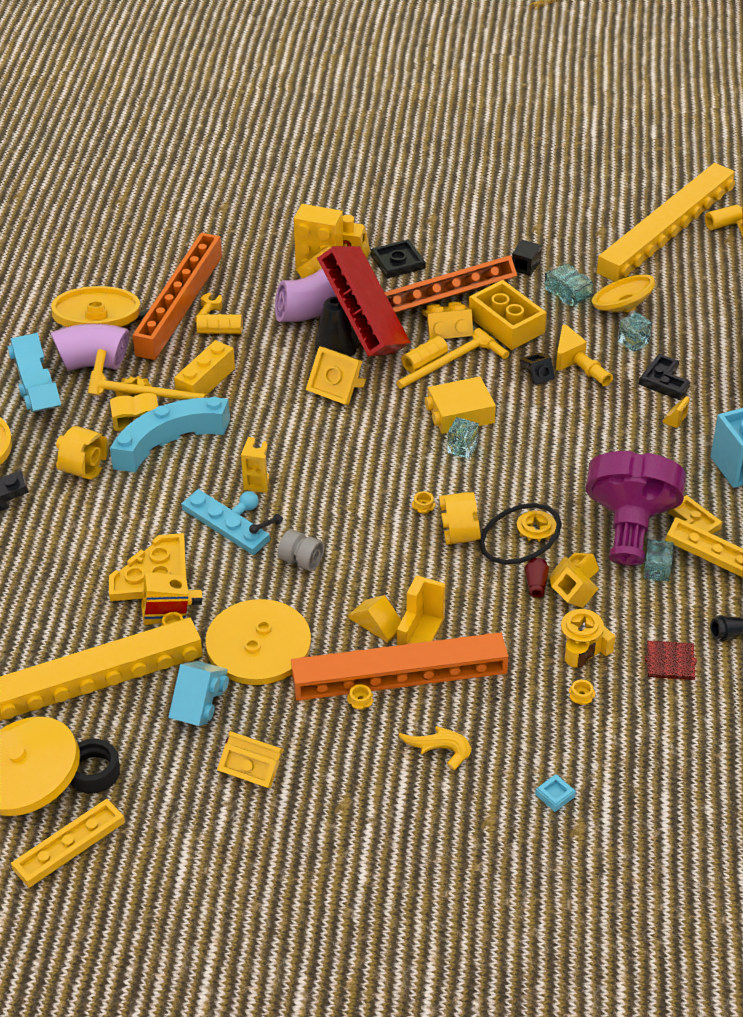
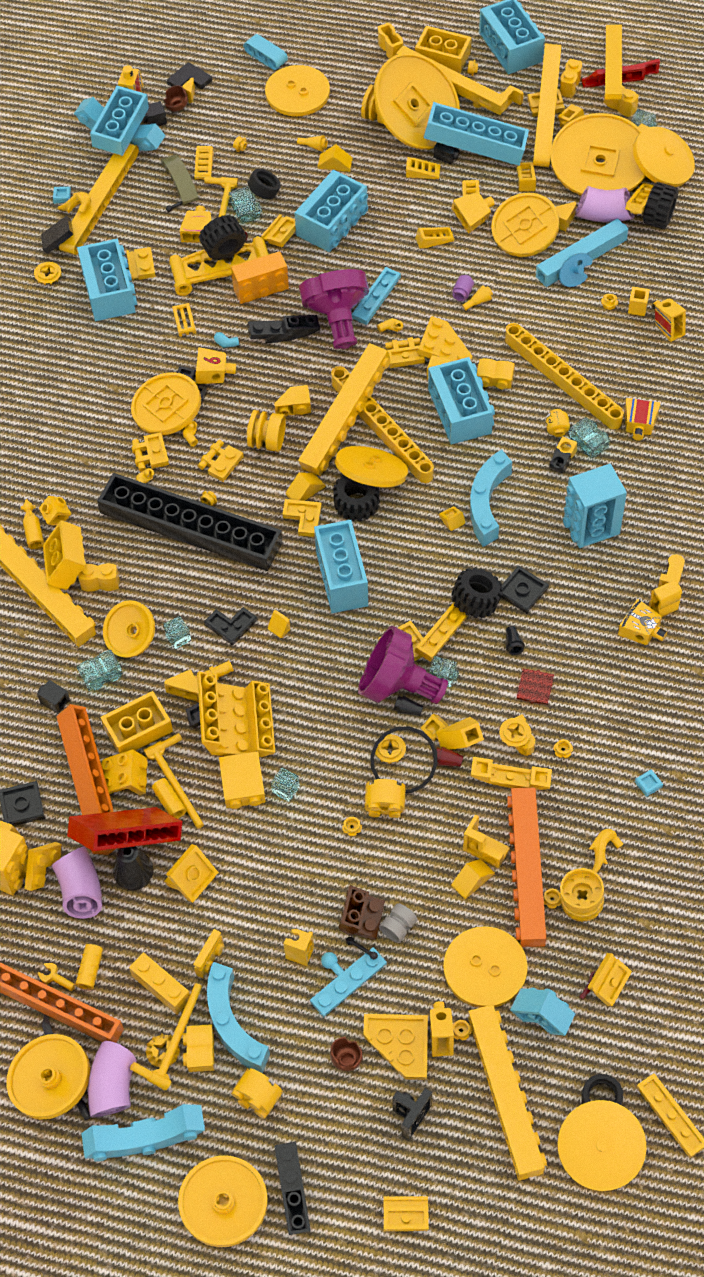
camera: 80 degrees left, 15 degrees up
none -> yellow brick [43,520,86,590]
none -> yellow brick [78,563,119,592]
none -> yellow plate [193,929,224,978]
none -> yellow slope [197,671,275,757]
none -> copper hair [330,1037,363,1072]
none -> reddish brown brick [339,885,385,941]
none -> black bracket [392,1088,433,1141]
none -> black cone [393,695,423,717]
none -> yellow slope [471,757,552,790]
none -> yellow wheel [560,868,604,922]

